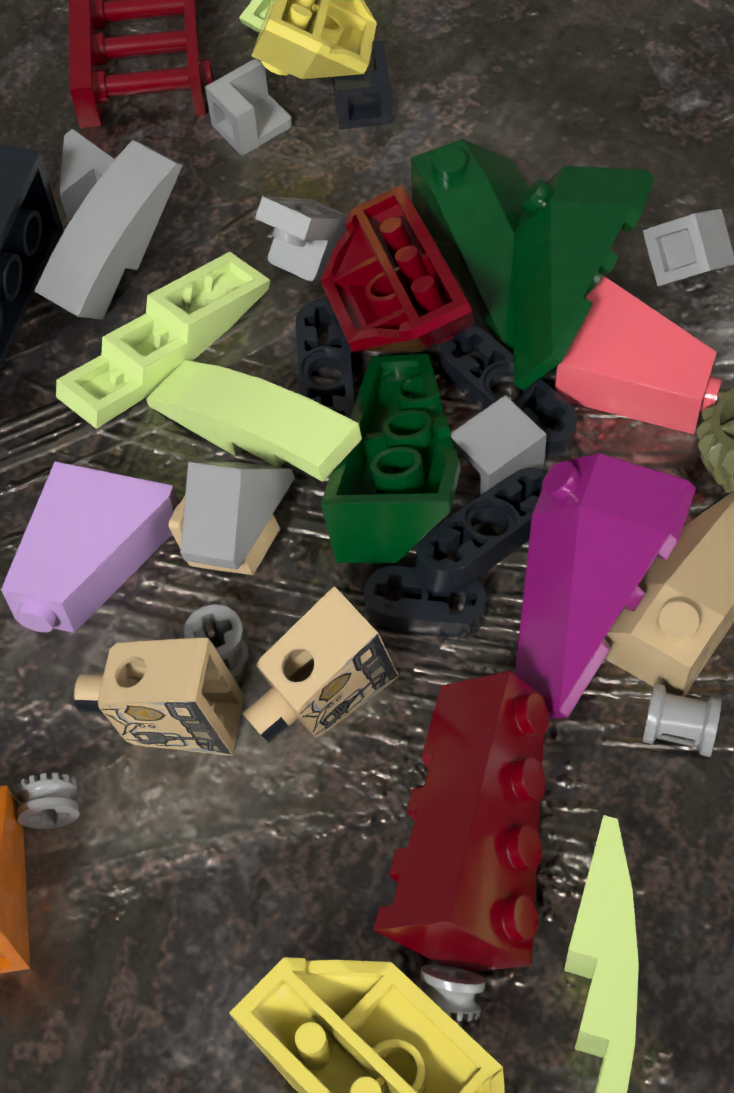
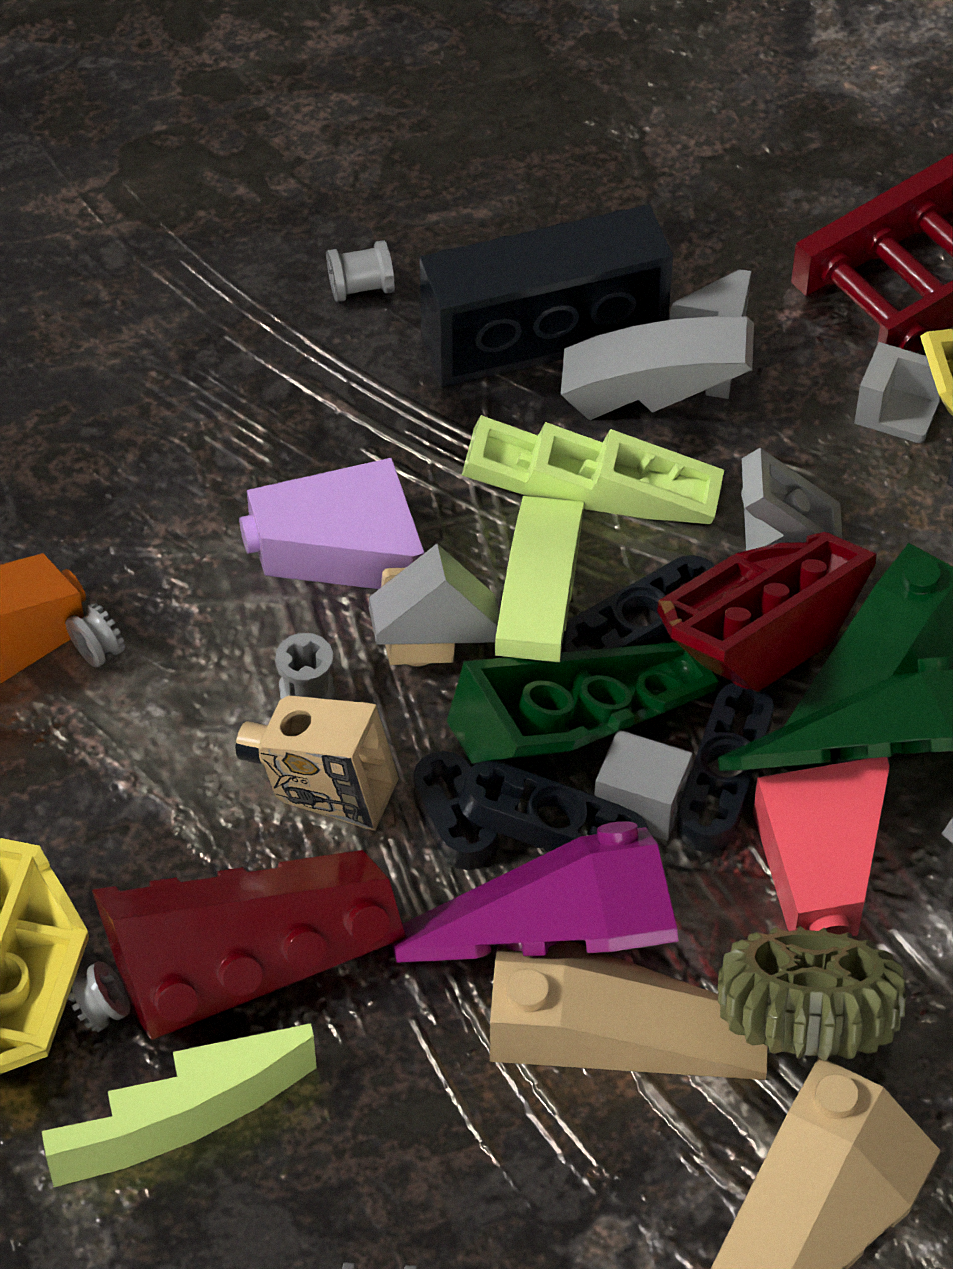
camera: 55 degrees right, 5 degrees down
tan torso [74,638,245,756] -> none
light grey bush [642,683,722,757] -> none

